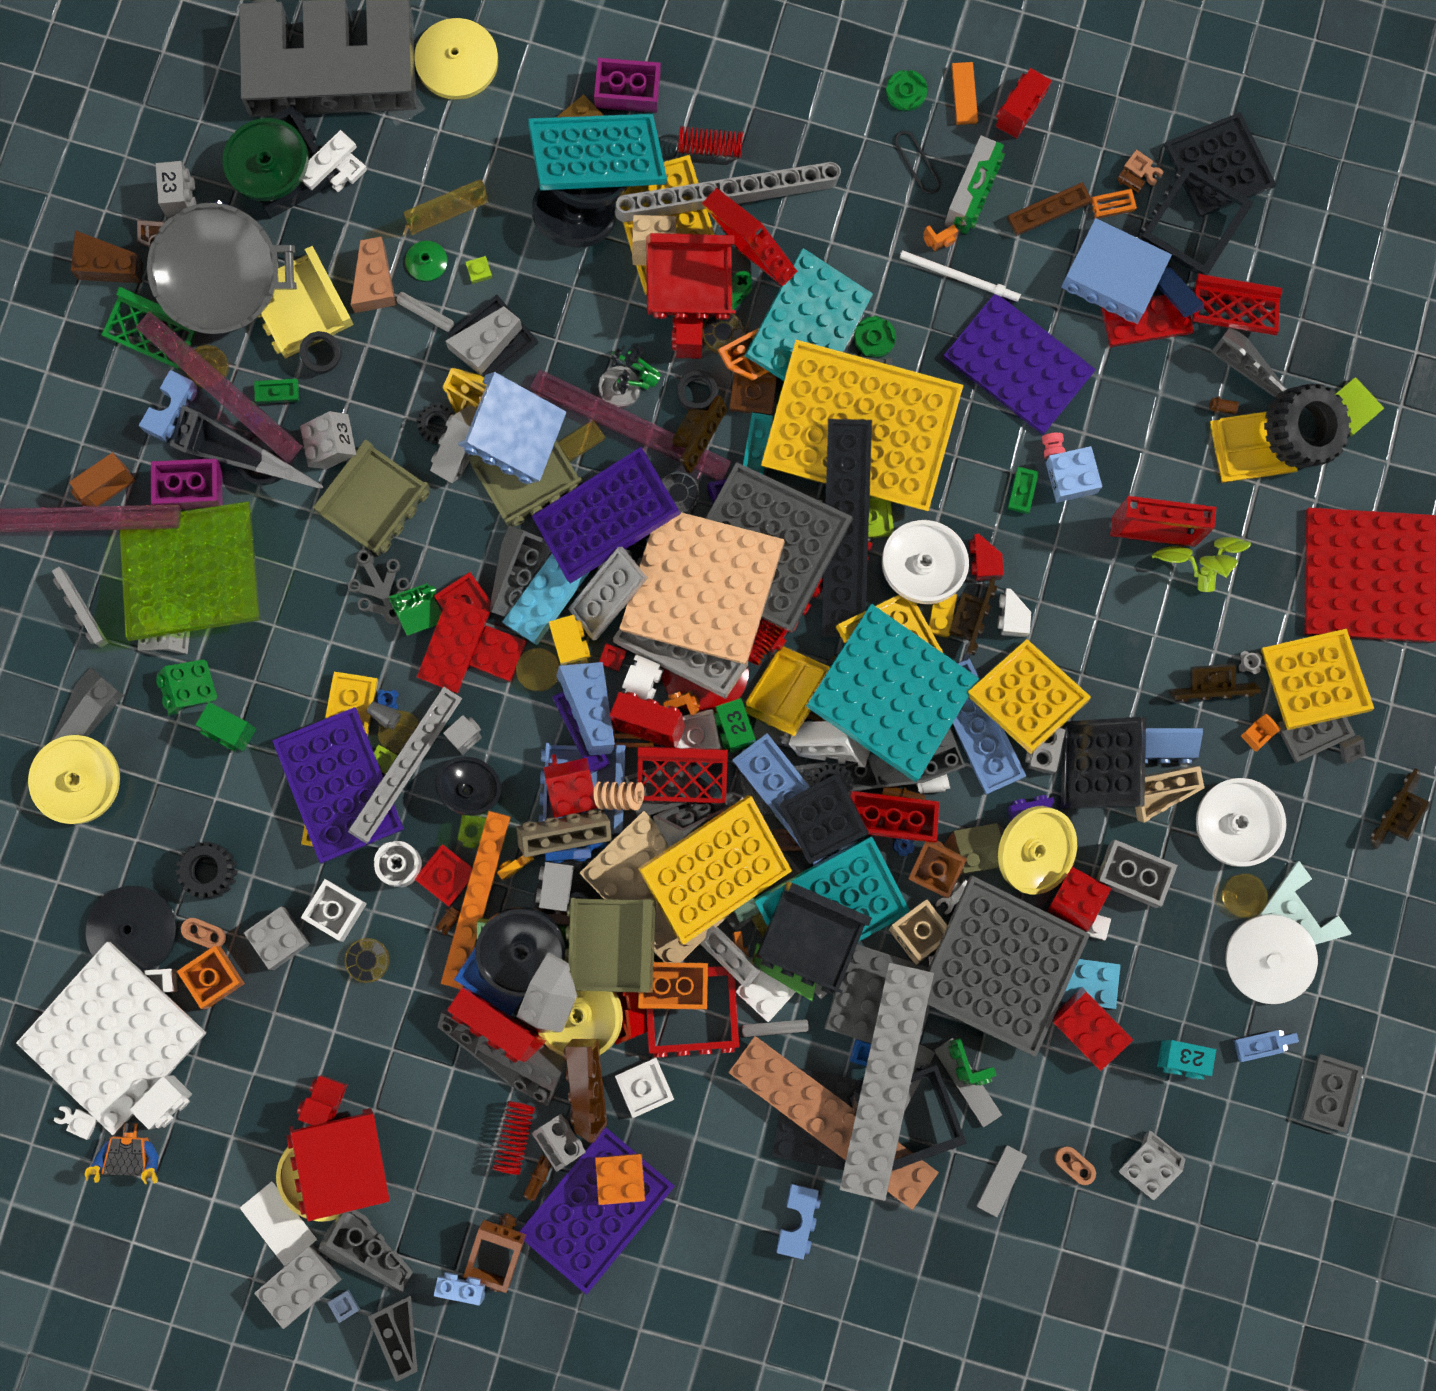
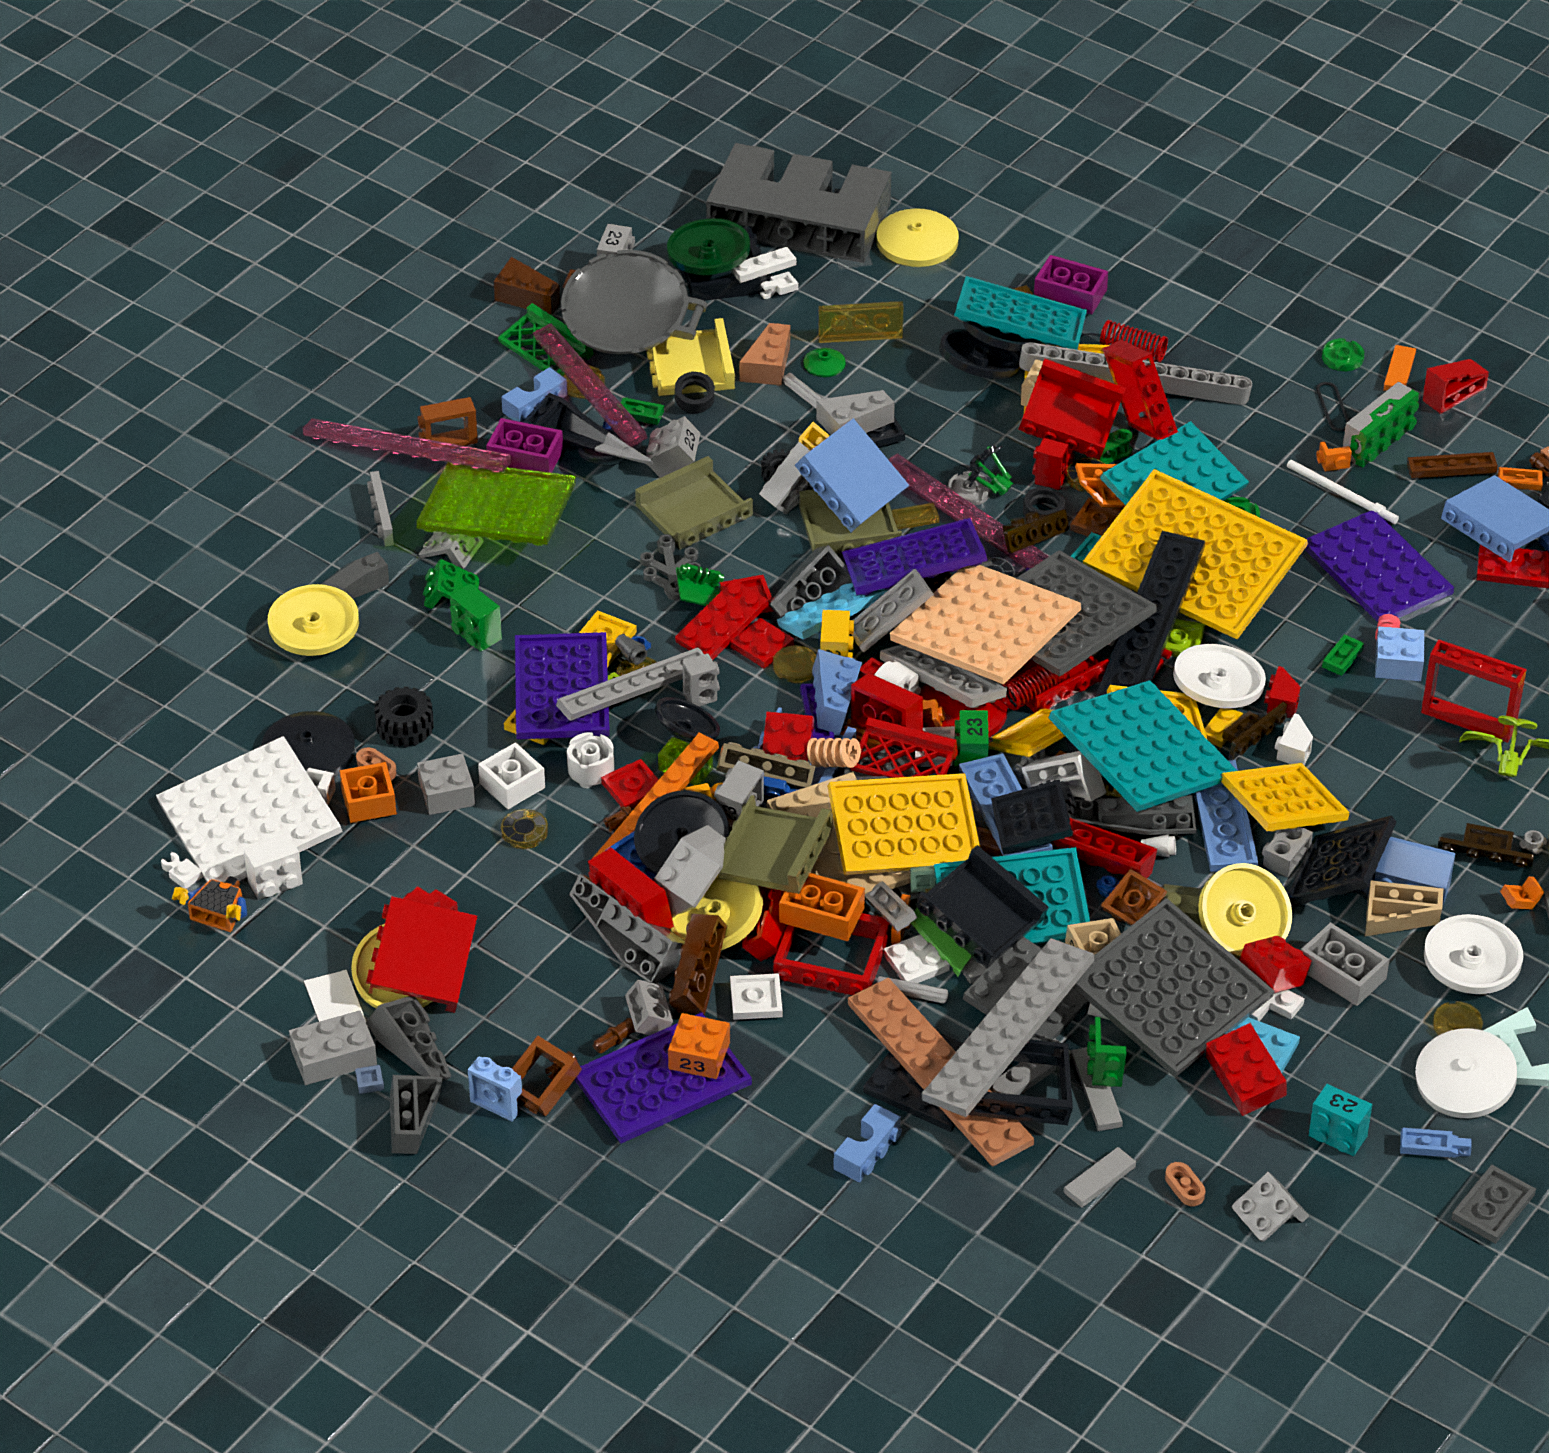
camera: 25 degrees right, 35 degrees down
lime plate [466,256,492,284] -> none
red piece [492,1101,535,1175] -> none

